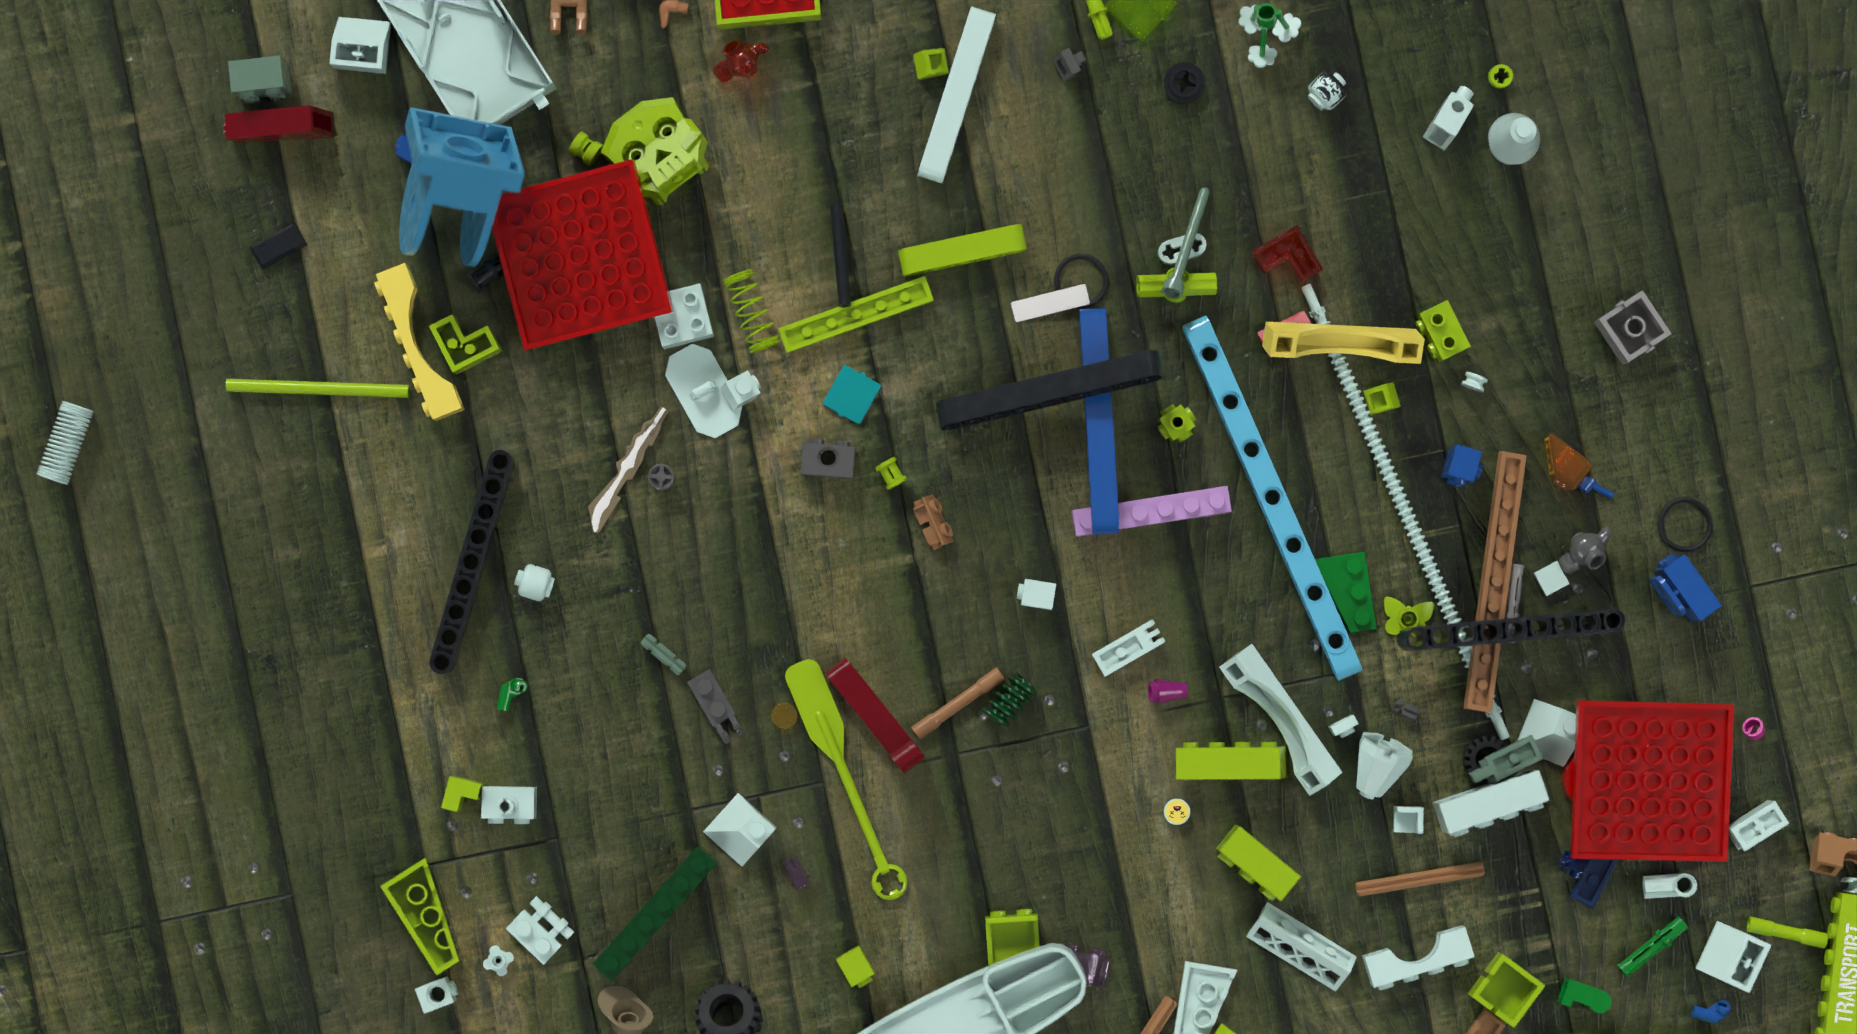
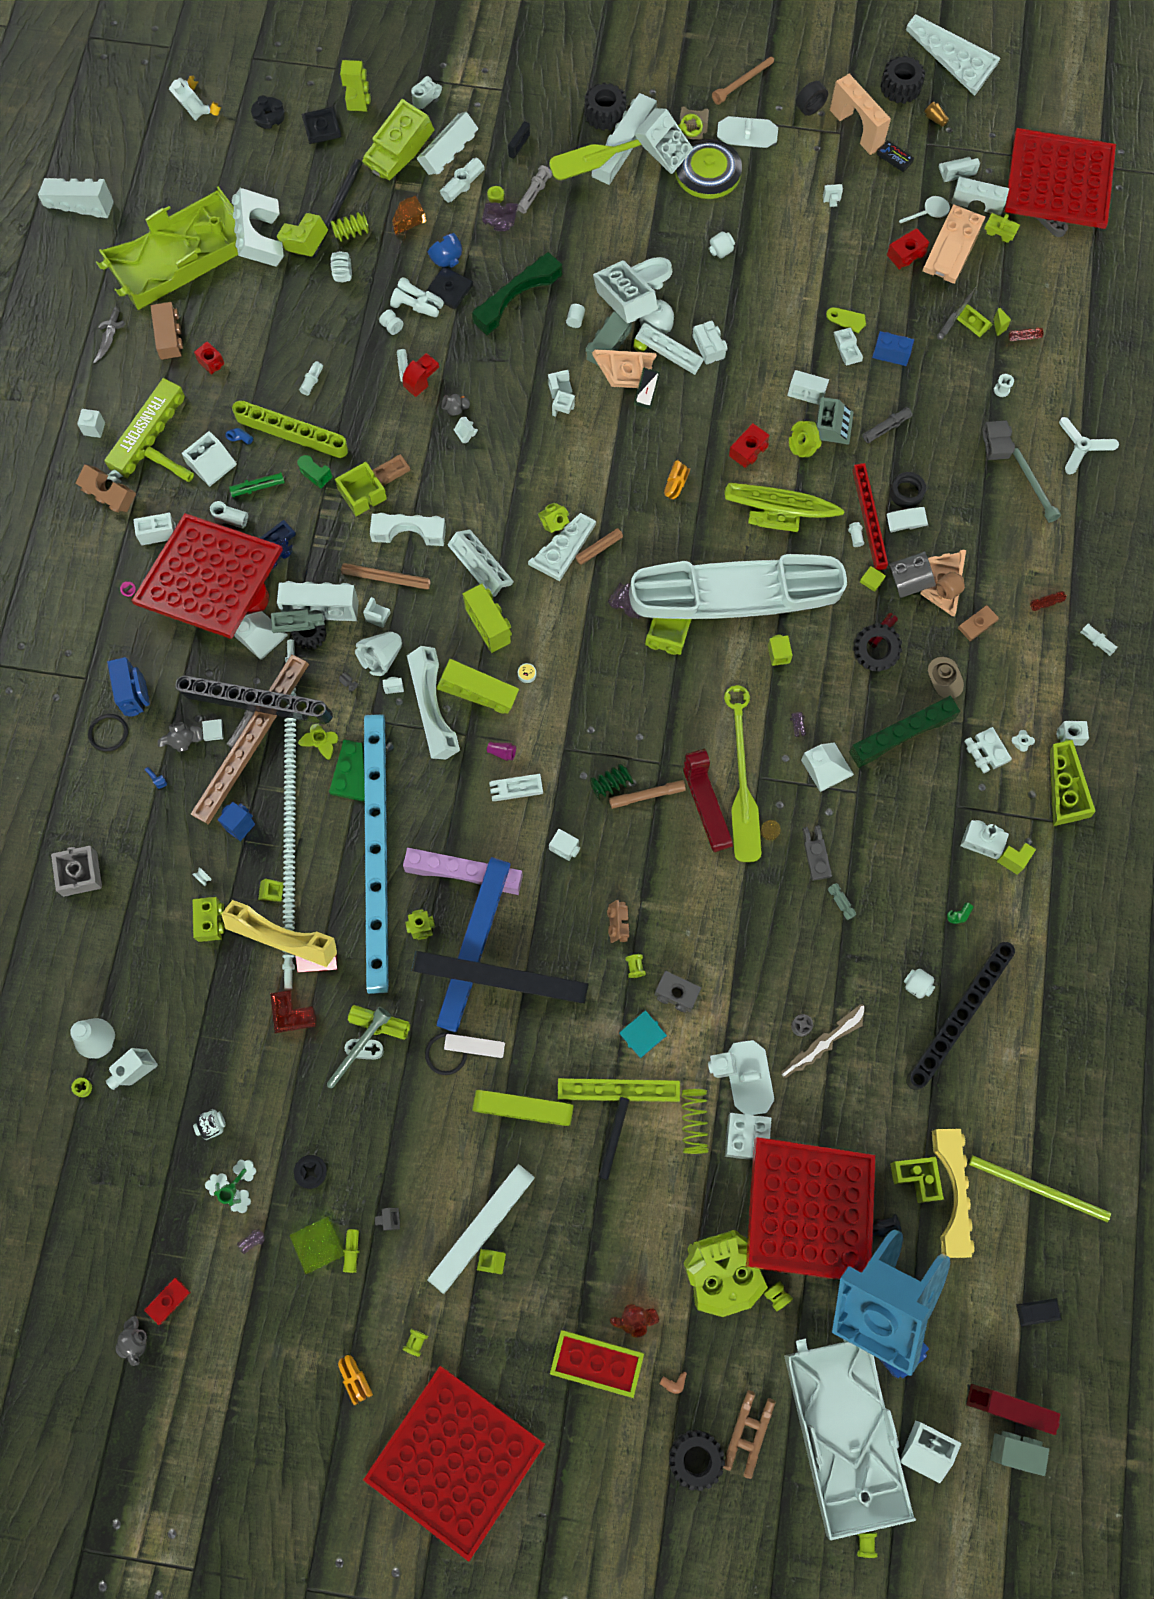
camera: 160 degrees left, 15 degrees down
clear orange slope [1545,433,1594,491] -> none

